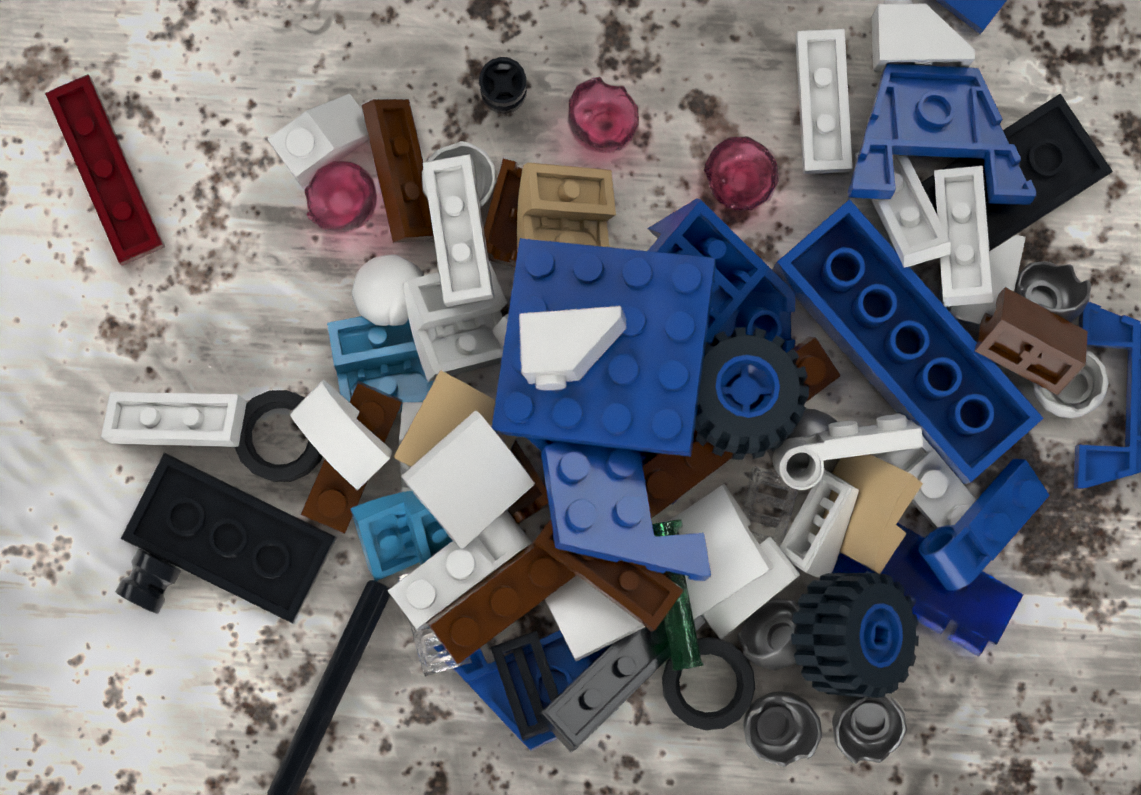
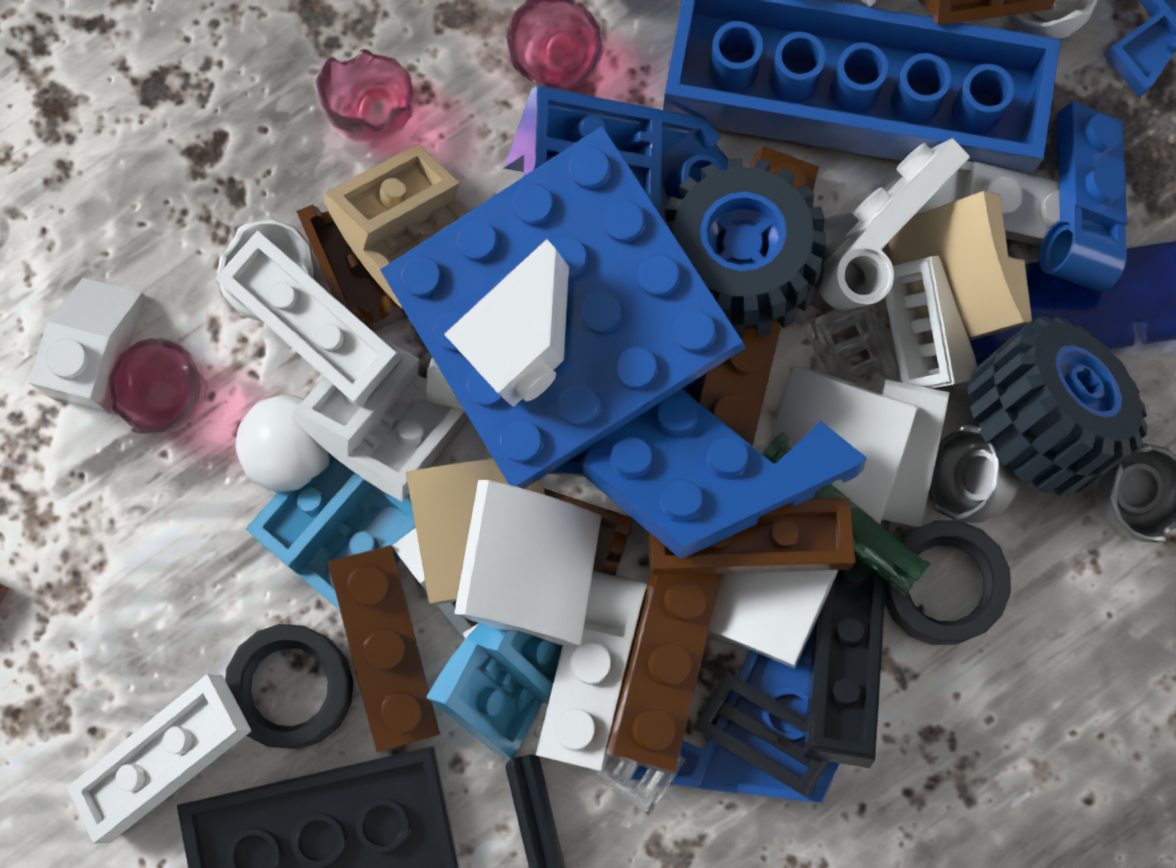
camera: 35 degrees left, 5 degrees down
white slope [290,379,393,490] -> none
reddish brown plate [362,99,434,243] -> none
black wheel [479,57,527,114] -> none
flat silver hair [743,691,822,767] -> none

